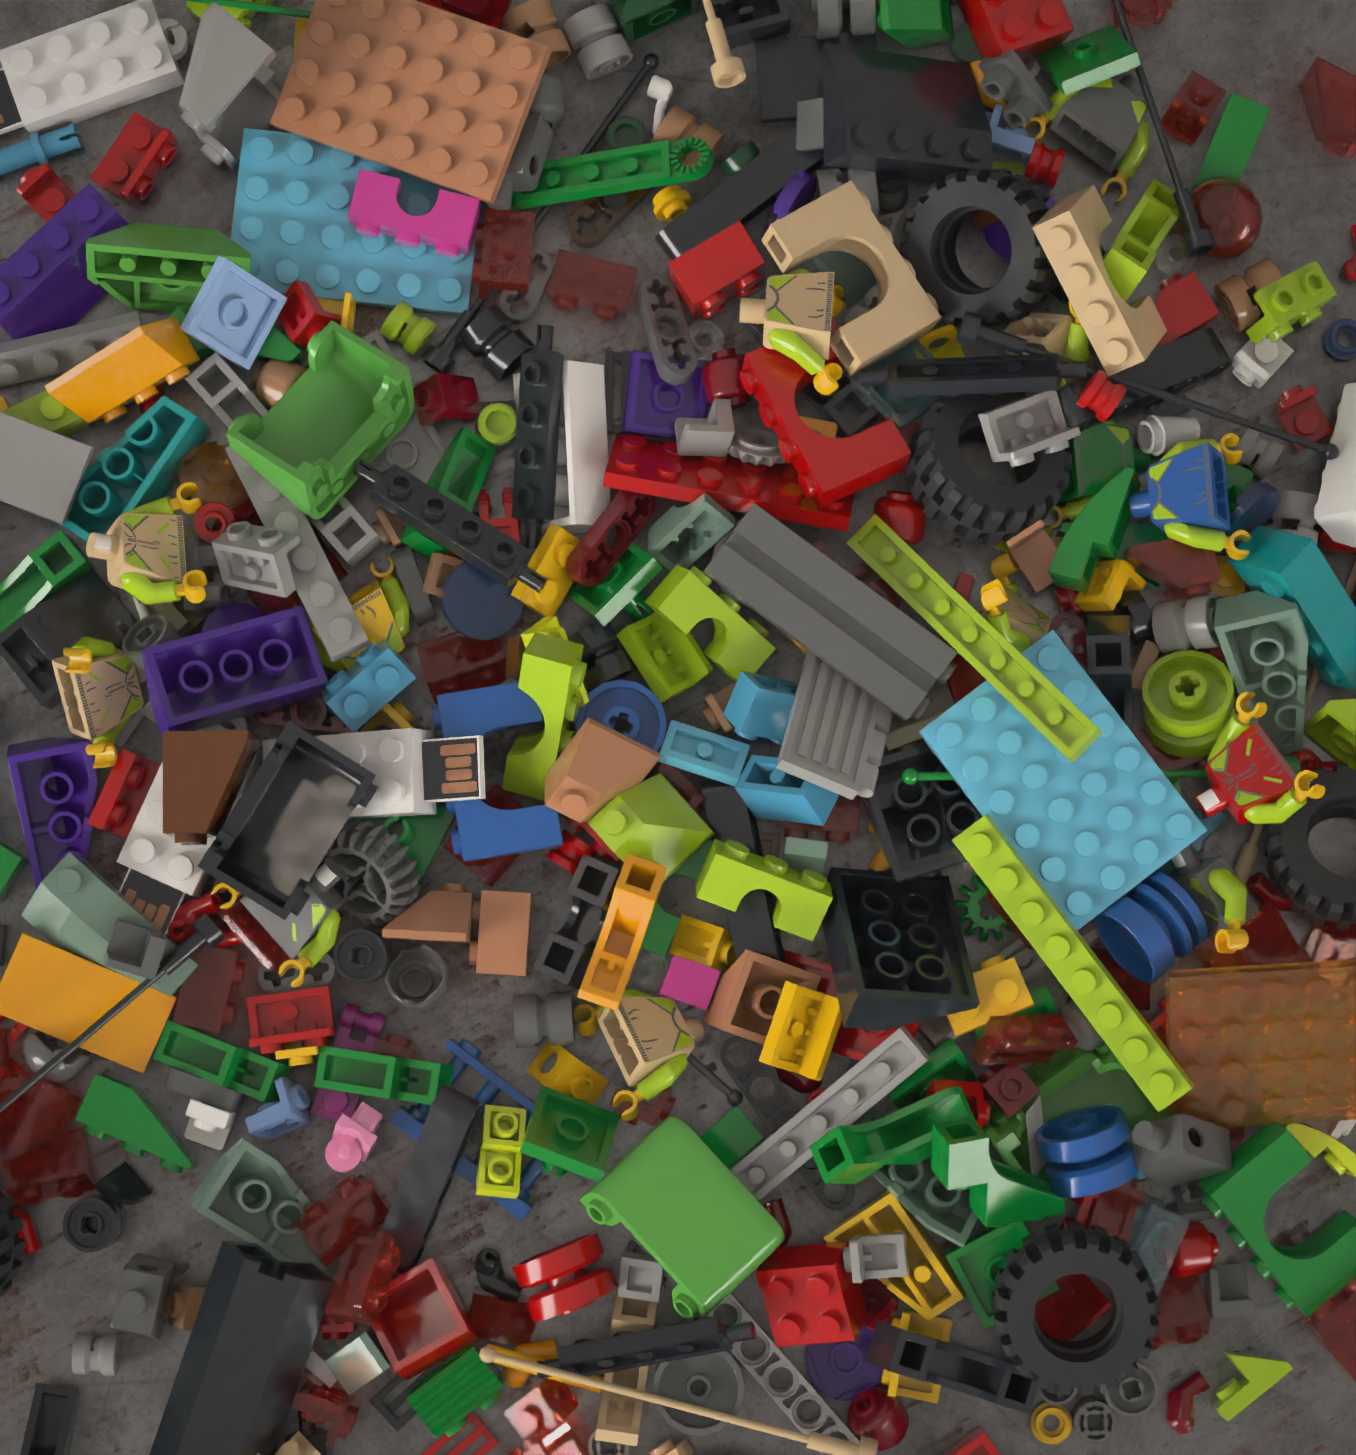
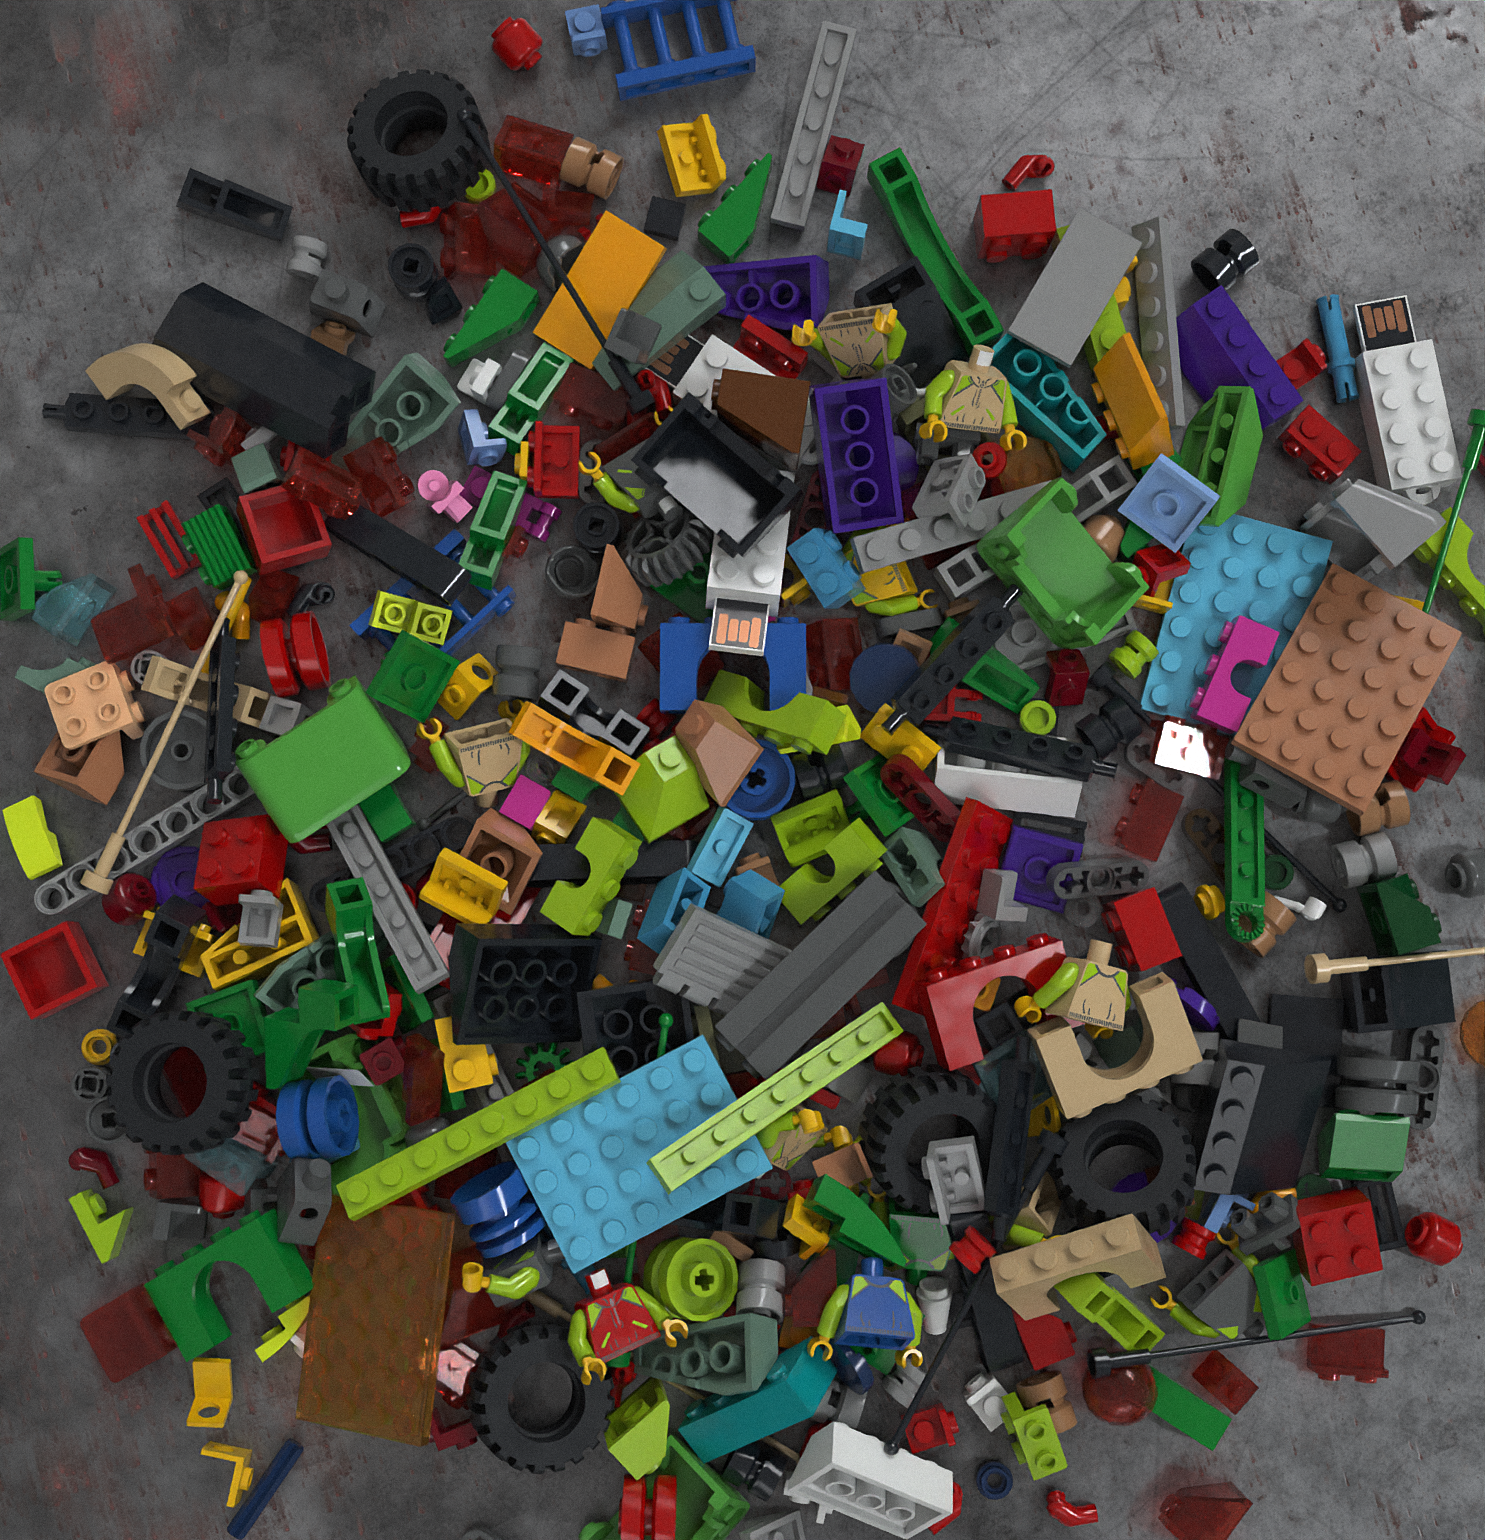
camera: 90 degrees right, 0 degrees up
dark red head [701,348,754,410] -> none
dark green tile [721,140,761,177] -> none

